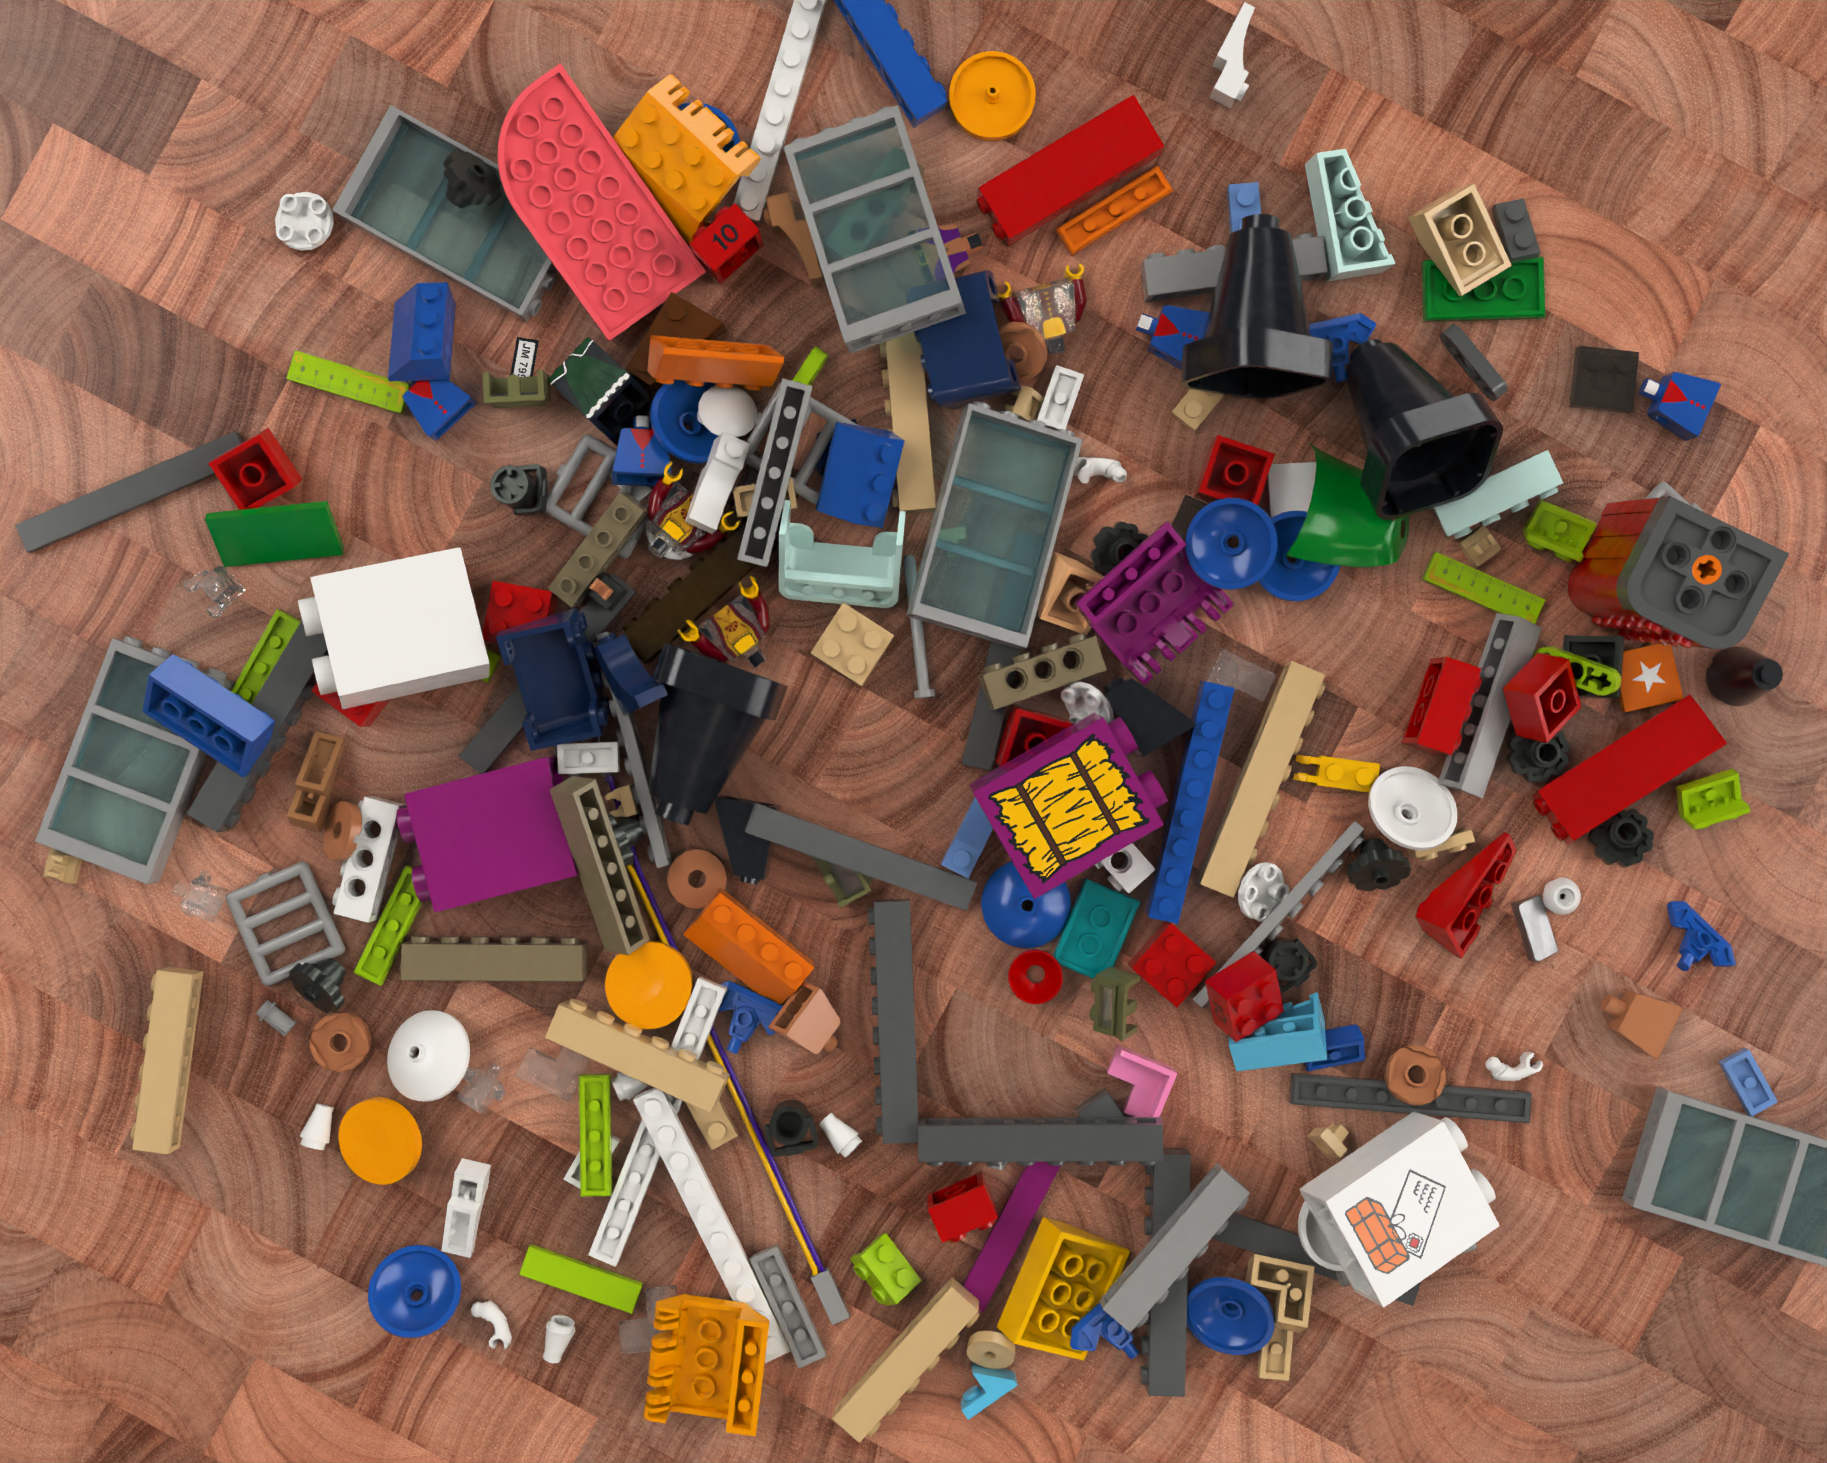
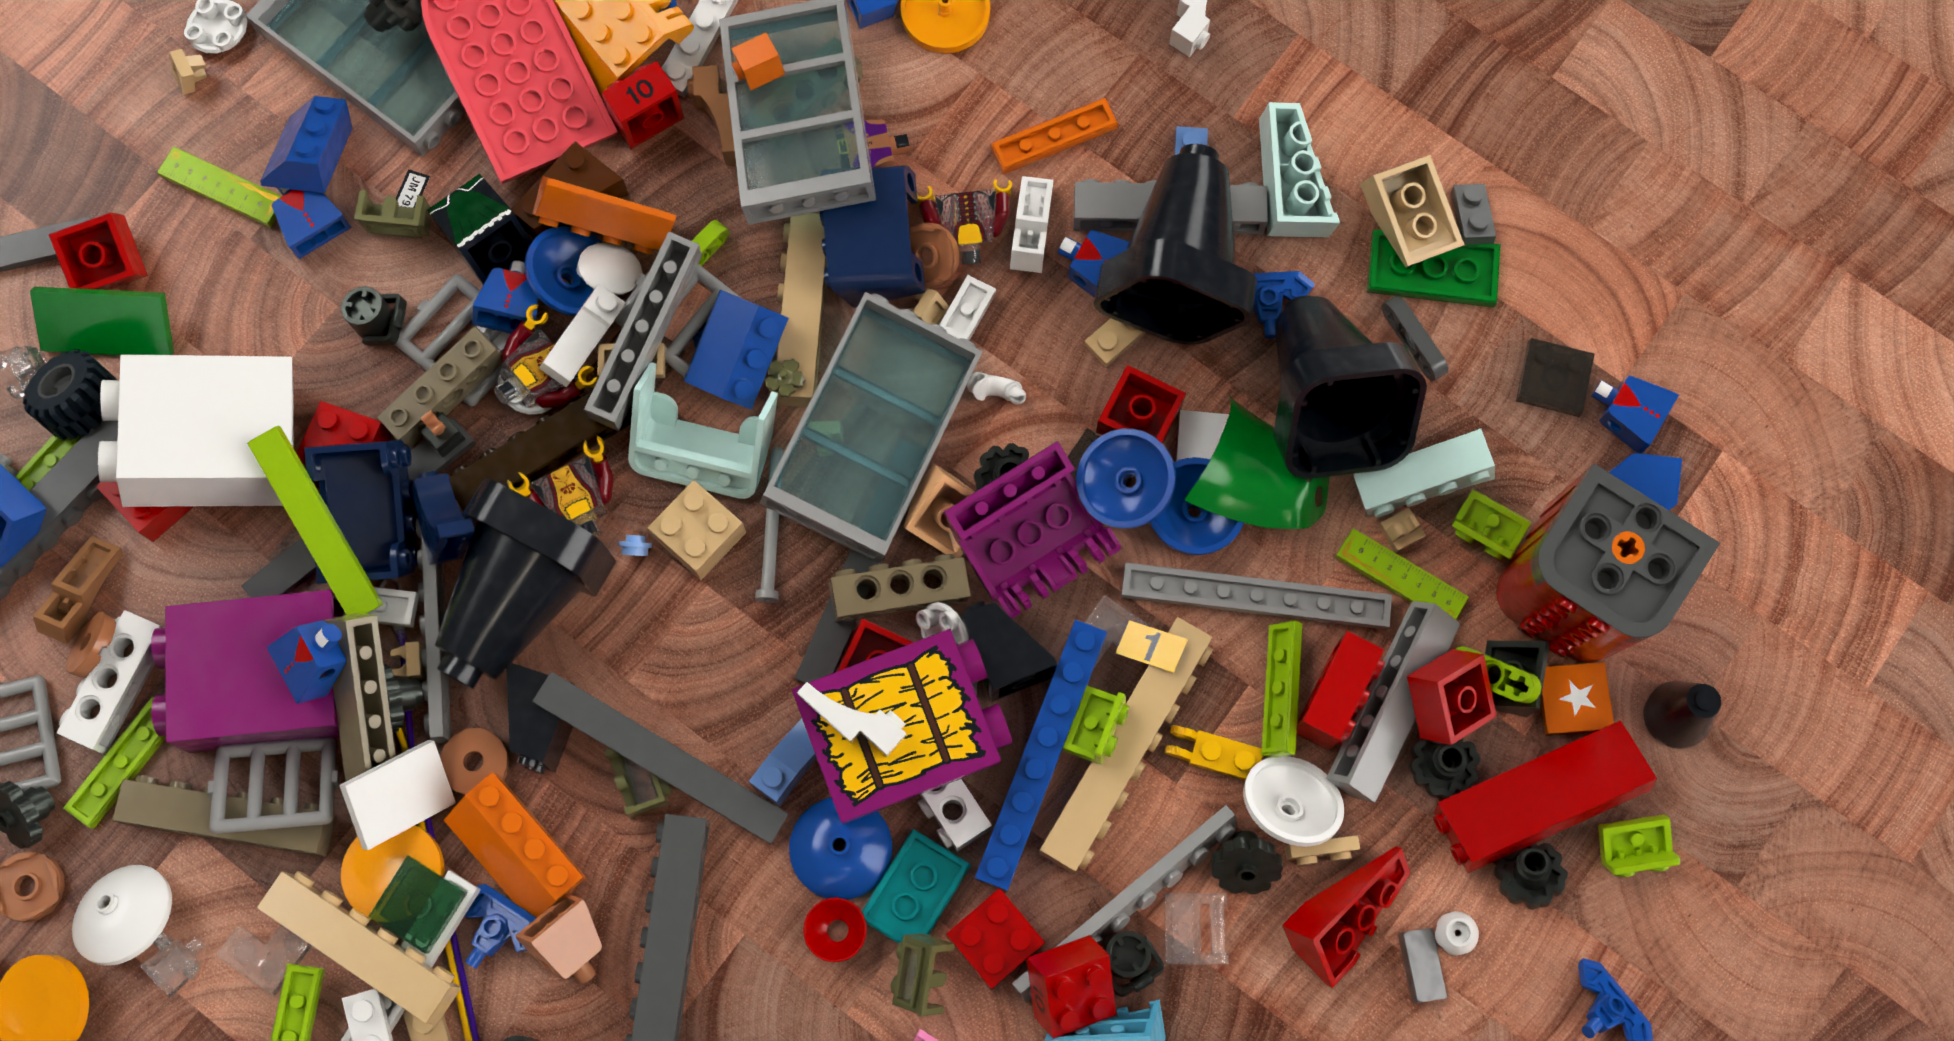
camera: 10 degrees right, 15 degrees down
white cone [611,1072,649,1101] -> none
red brick [976,94,1165,246] -> none
white dish [1238,862,1289,922] -> none
none -> black wheel [23,350,116,440]
none -> tan tile [169,49,207,95]
none -> light grey bar [207,737,339,834]
none -> lime tile [247,426,384,615]
none -> blue torso [267,620,346,704]
none -> white tile [339,740,456,850]
none -> clear green tile [368,855,468,954]
none -> light blue plate [618,535,652,556]
none -> orange brick [731,32,785,91]
none -> olive plant [764,359,805,397]
none -> white slope [797,682,906,757]
none -> white slope [1010,176,1054,273]
none -> lime bracket [1063,685,1130,765]
none -> yellow sticker [1116,620,1188,673]
none -> light grey plate [1121,562,1392,630]
none -> clear plate [1164,893,1229,965]
none -> lime tile [1261,620,1303,758]
none -> blue slope [1609,453,1682,510]

